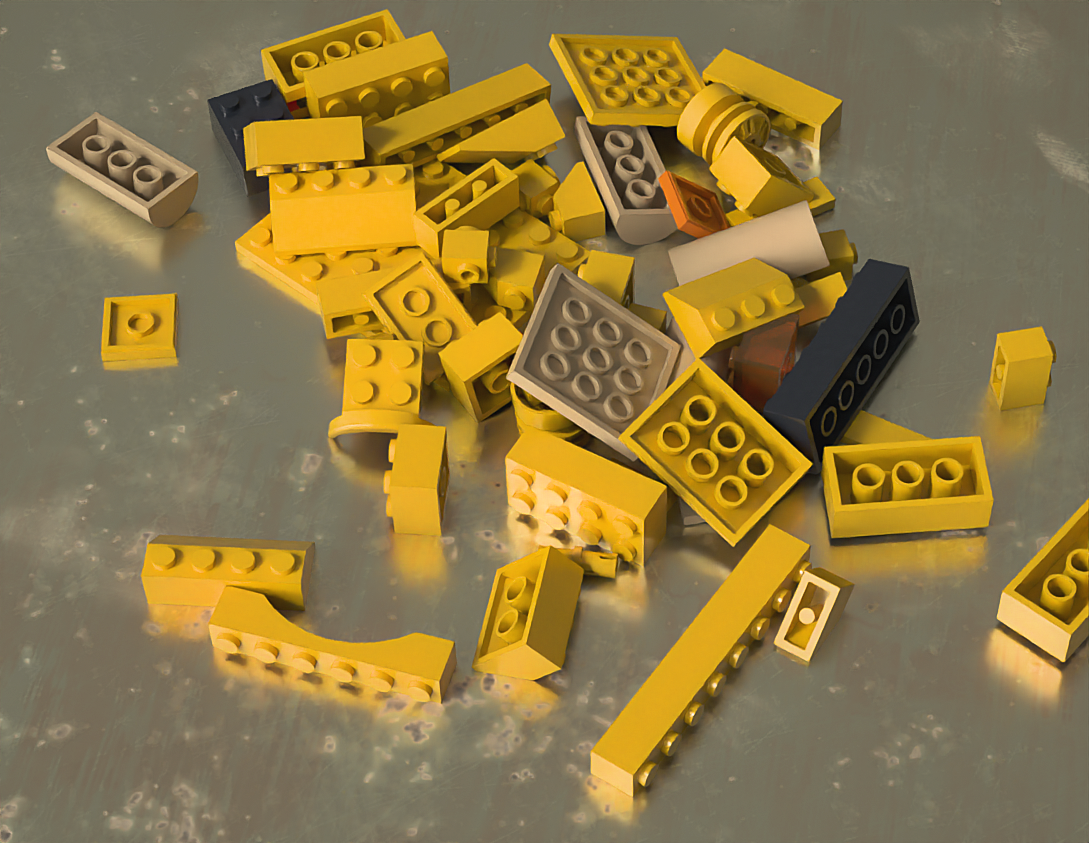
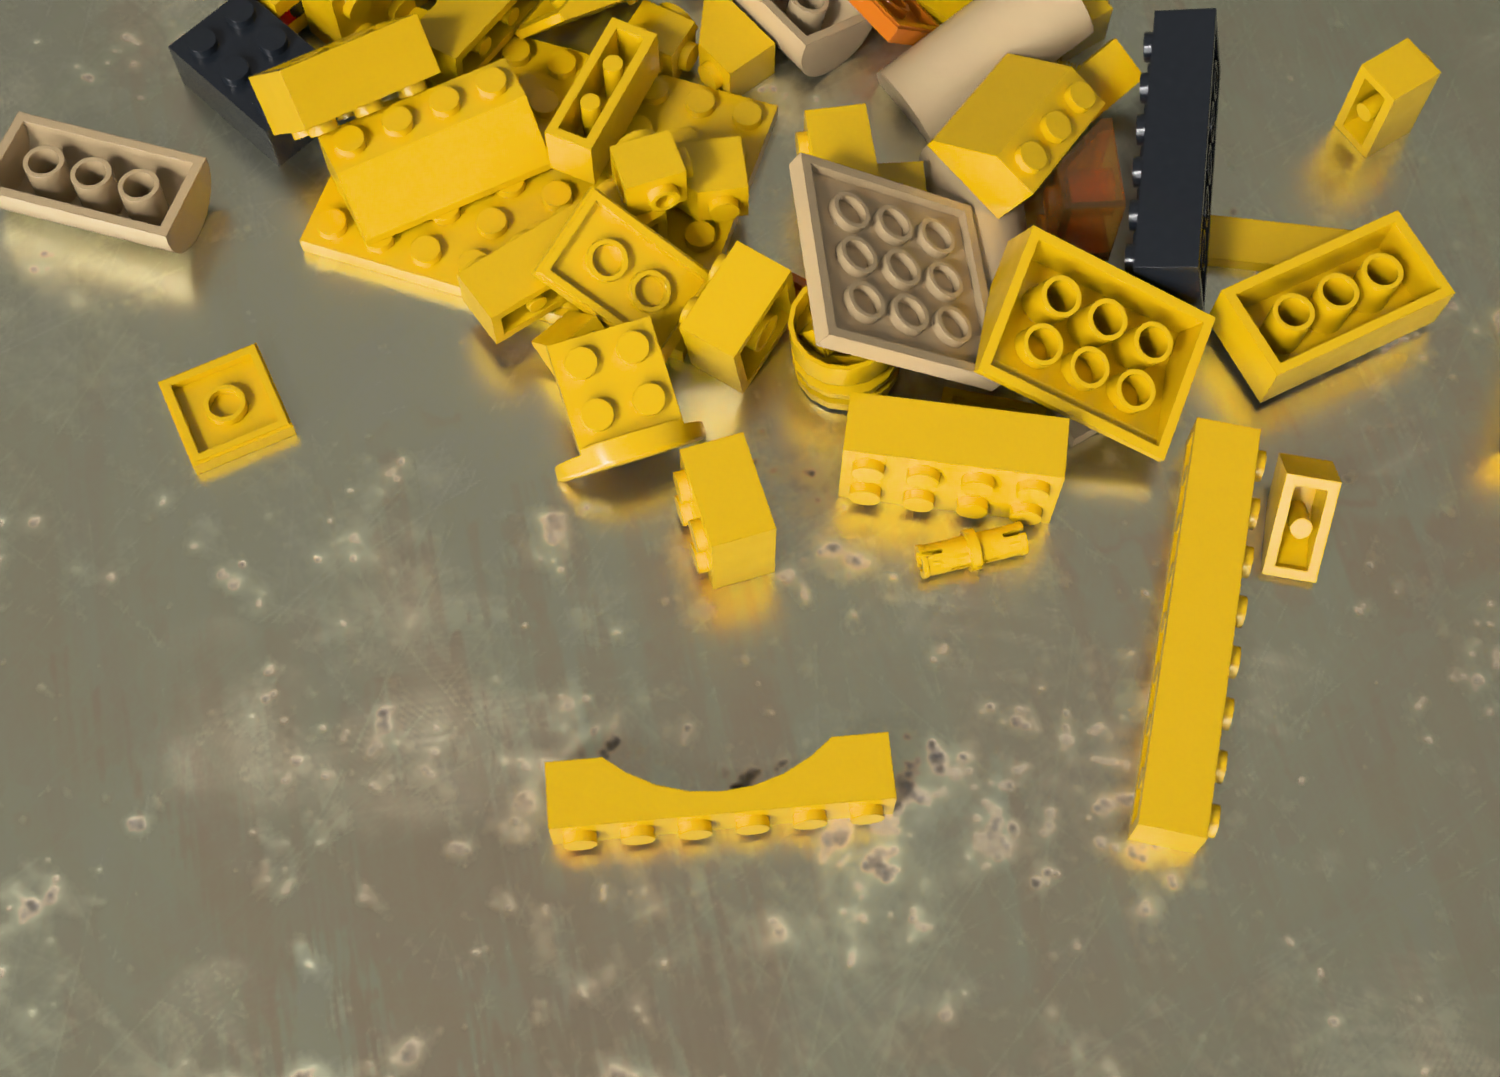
camera: 25 degrees left, 15 degrees up
yellow slope [141,535,315,611] -> none
yellow slope [471,545,584,680] -> none

